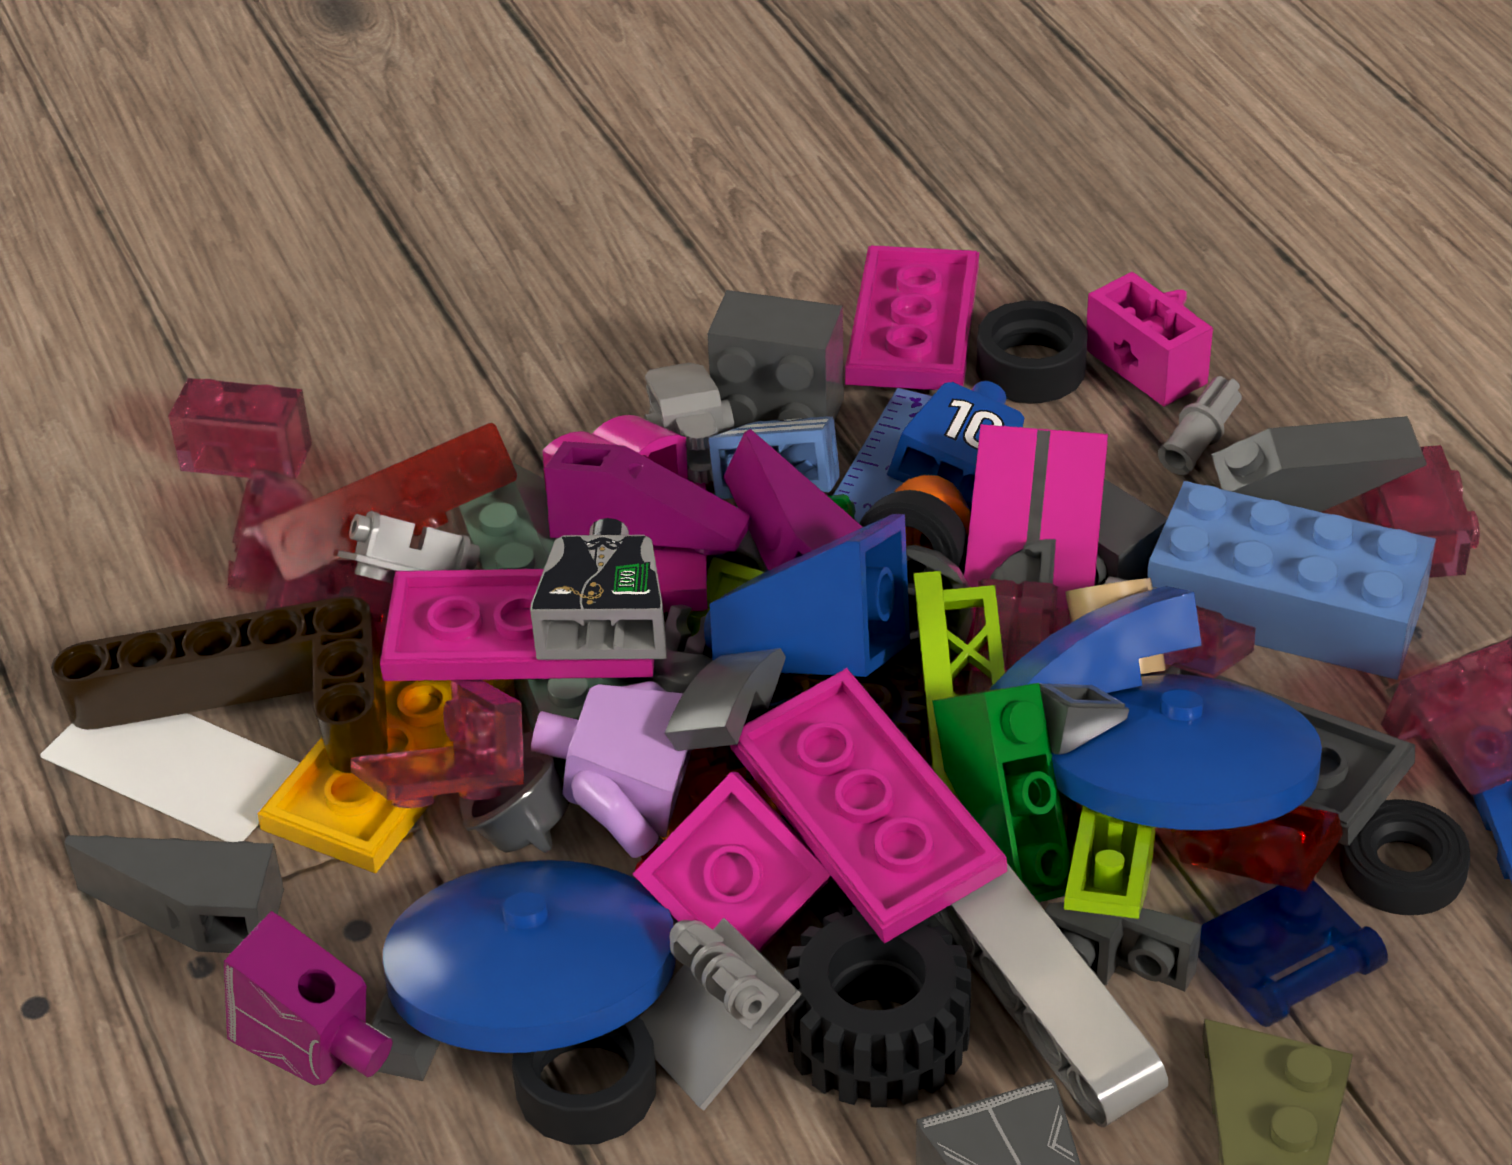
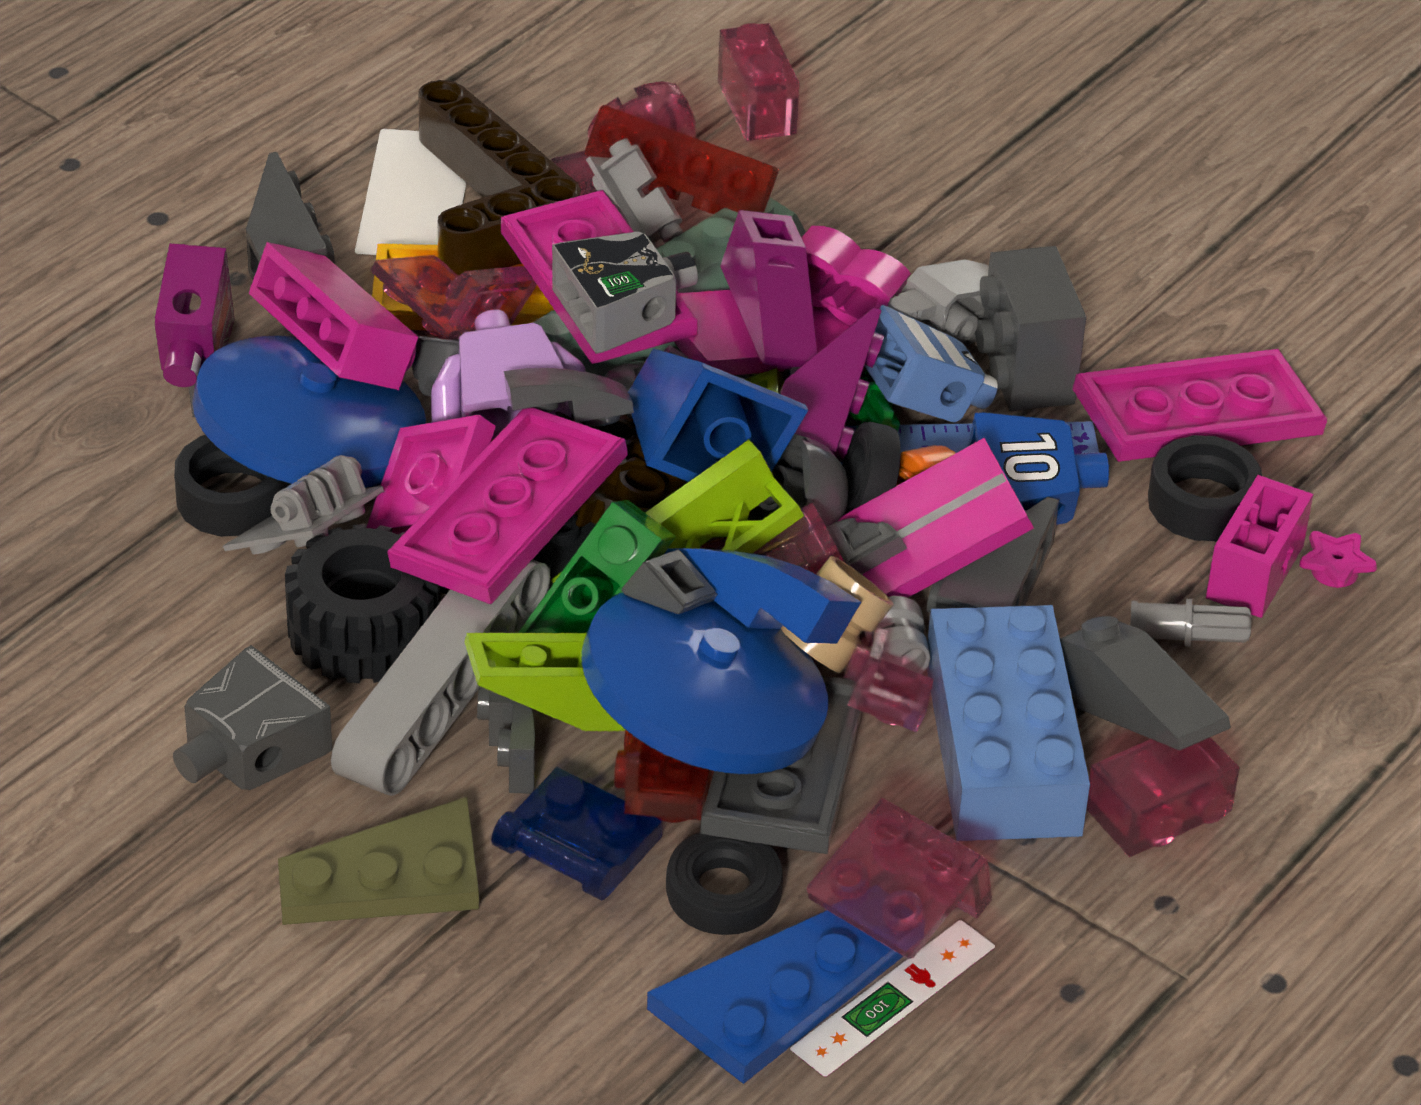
camera: 60 degrees right, 0 degrees up
none -> dark pink brick [249,242,418,390]

